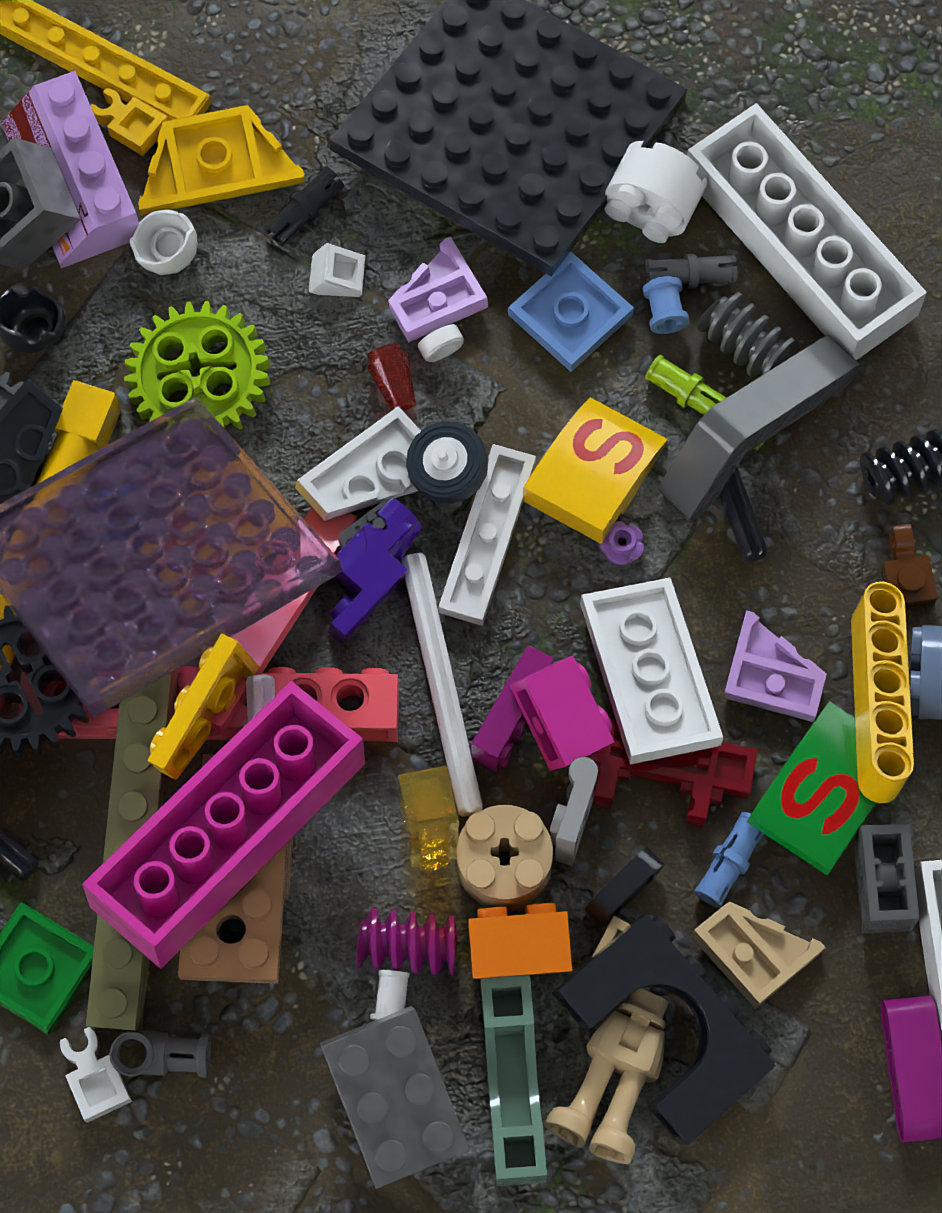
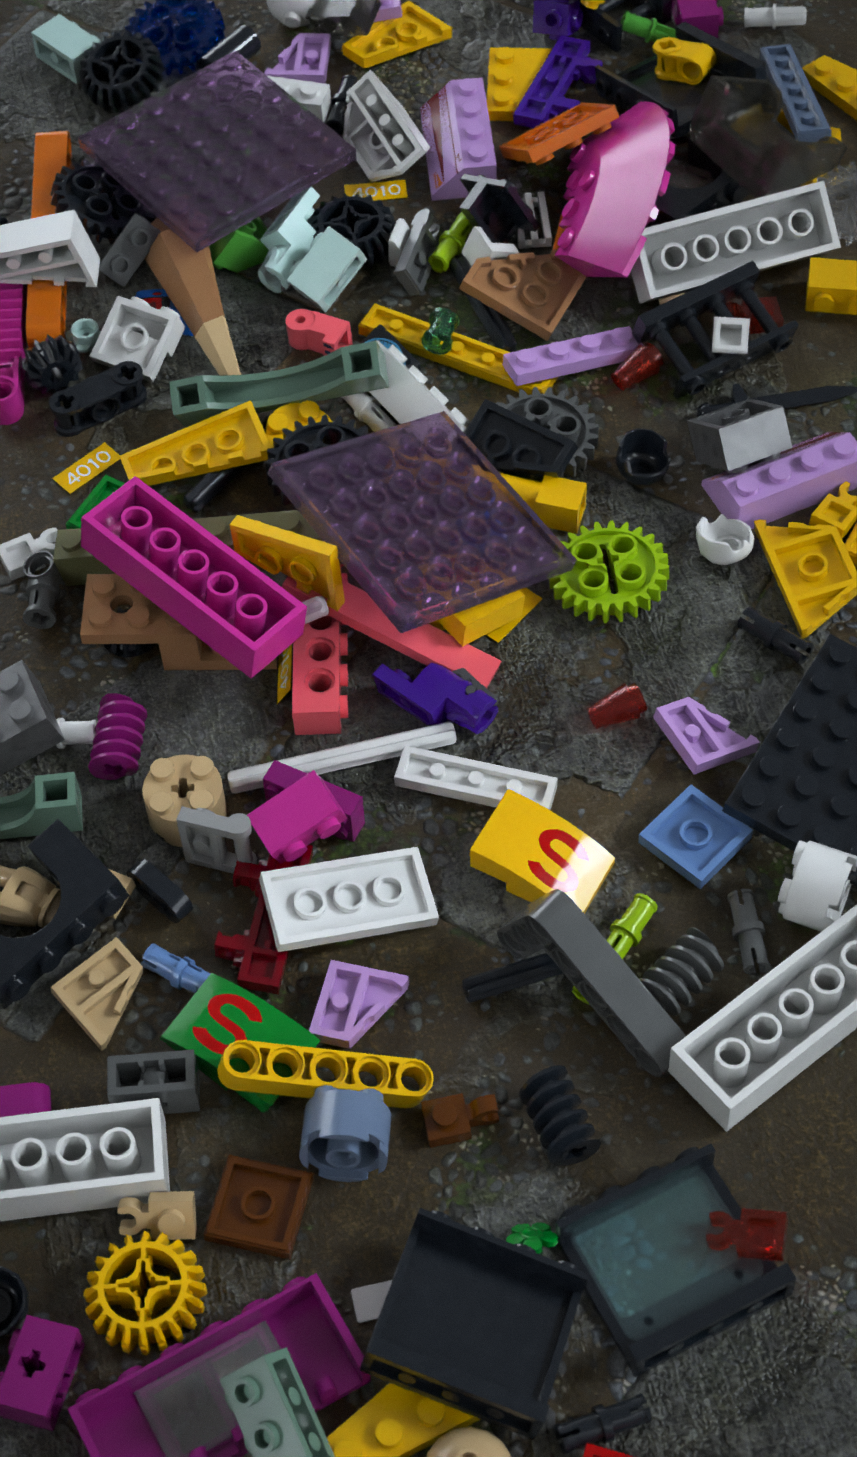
camera: 90 degrees right, 15 degrees down
white wing [295,406,421,521] -> none
white slope [309,243,365,297] -> none
clear yellow arch [398,766,459,871] -> none
black wheel [406,421,489,504] -> none
white tile [418,324,464,362] -> none
orange slope [468,903,572,980] -> none
medium lavender plate [599,521,644,565] -> none
medium blue bush [643,276,690,334] -> none

